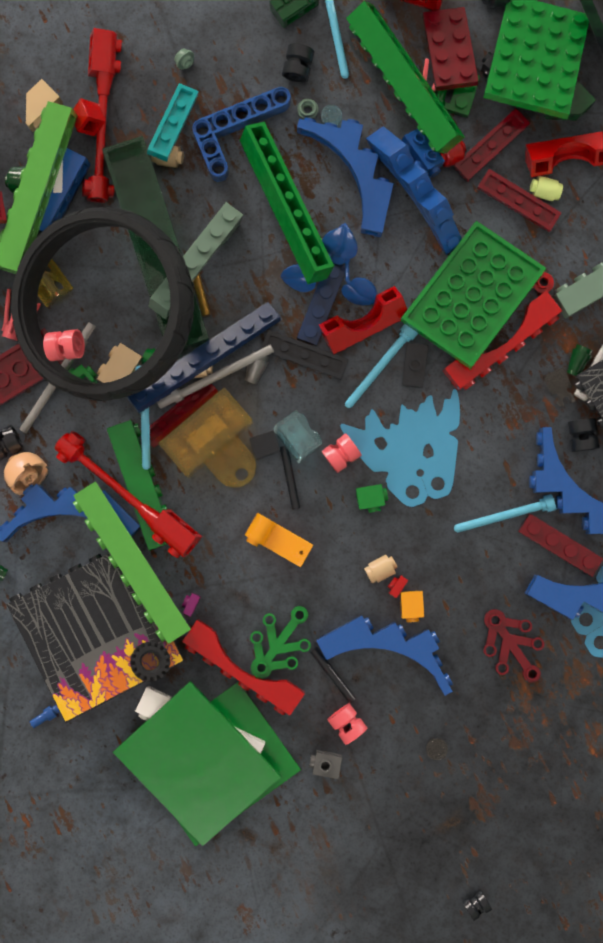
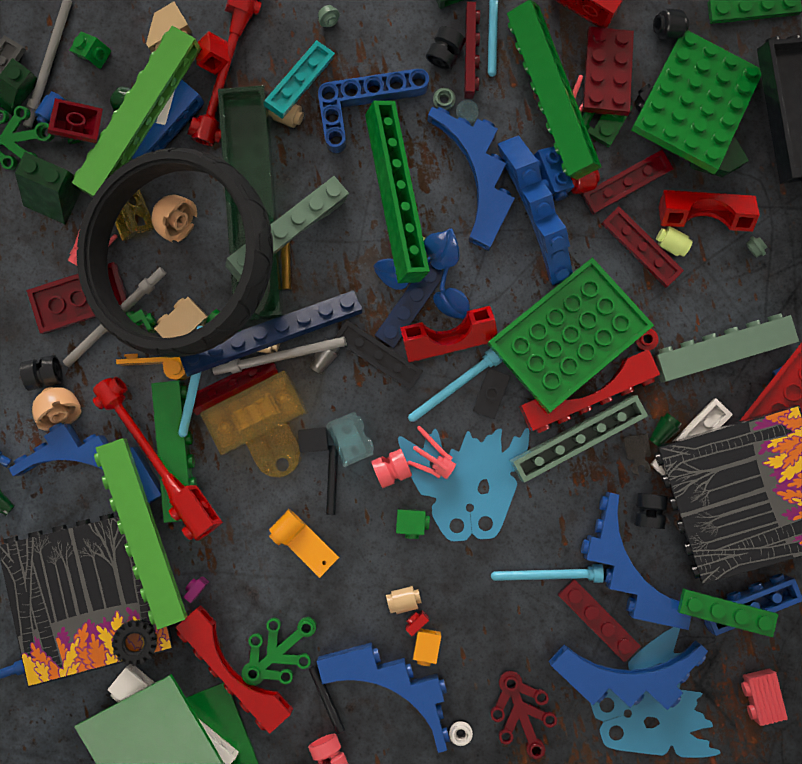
camera: 15 degrees right, 0 degrees up
coral wheel [43,329,85,361] -> none
none -> light orange door [116,354,189,381]
none -> light nougat cylinder [151,195,197,242]
none -> coral plant [407,426,456,479]
none -> white plate [449,721,473,746]
none -> dark red plate [464,2,480,99]
none -> sand green brick [509,395,648,483]

